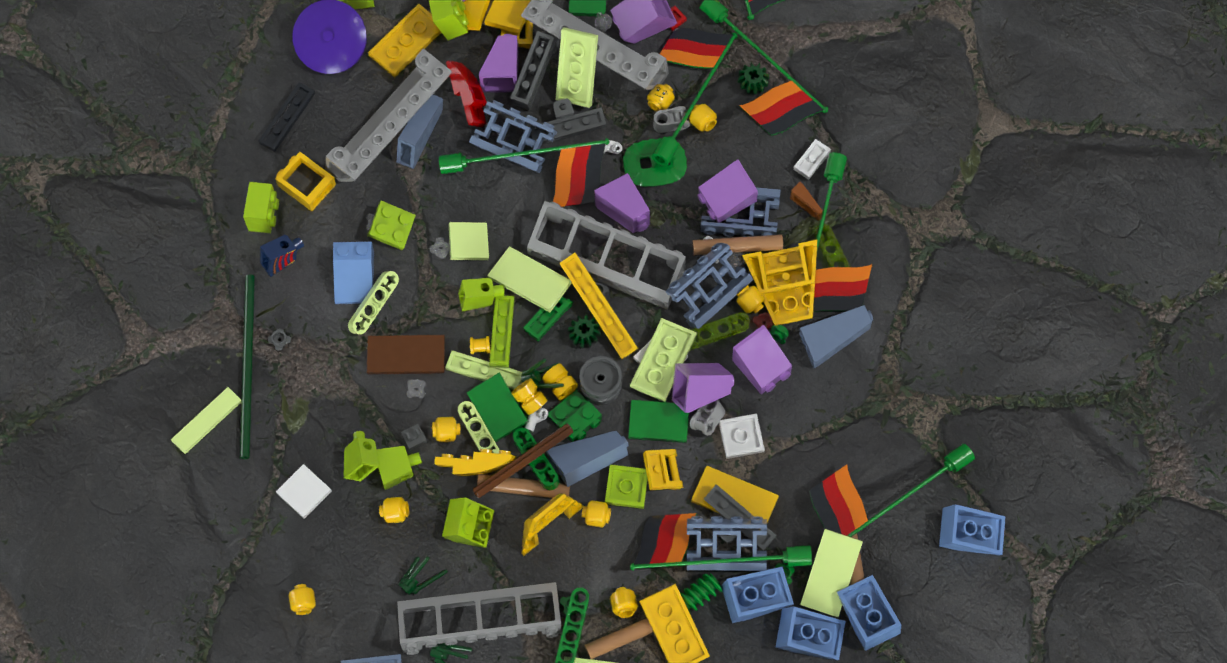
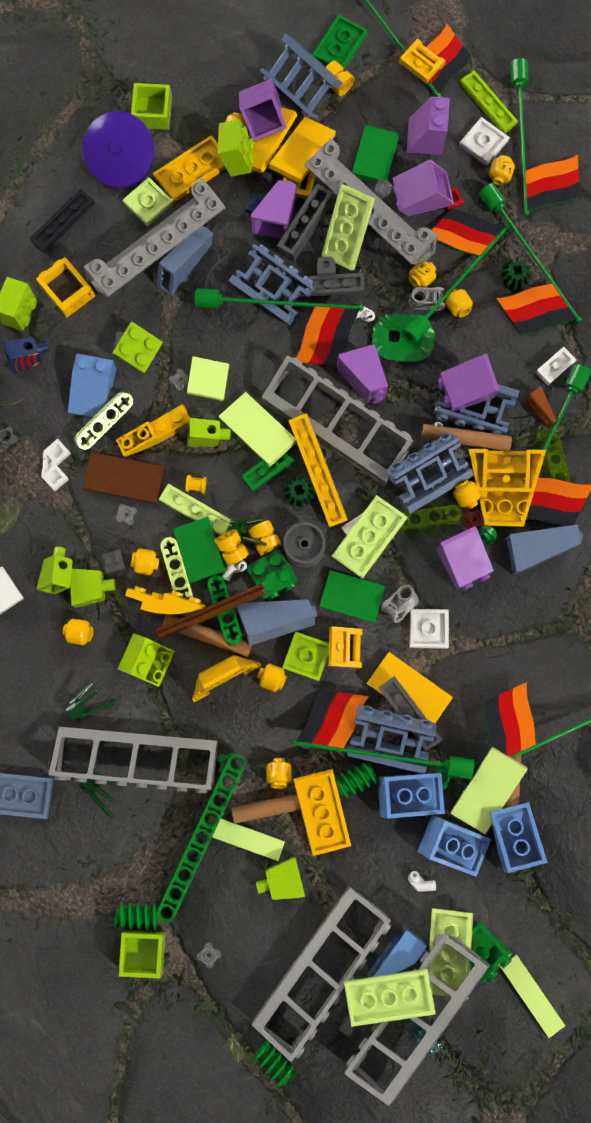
camera: 10 degrees right, 10 degrees up
red slope [446,60,487,127] -> none
lime tile [489,296,515,368] -> none
medium lavender slope [672,363,734,413] -> none
none -> white tile [41,439,71,491]
none -> yellow slope [116,404,190,457]
none -> yellowish green tile [122,177,174,227]
none -> dark blue arm [245,194,267,215]

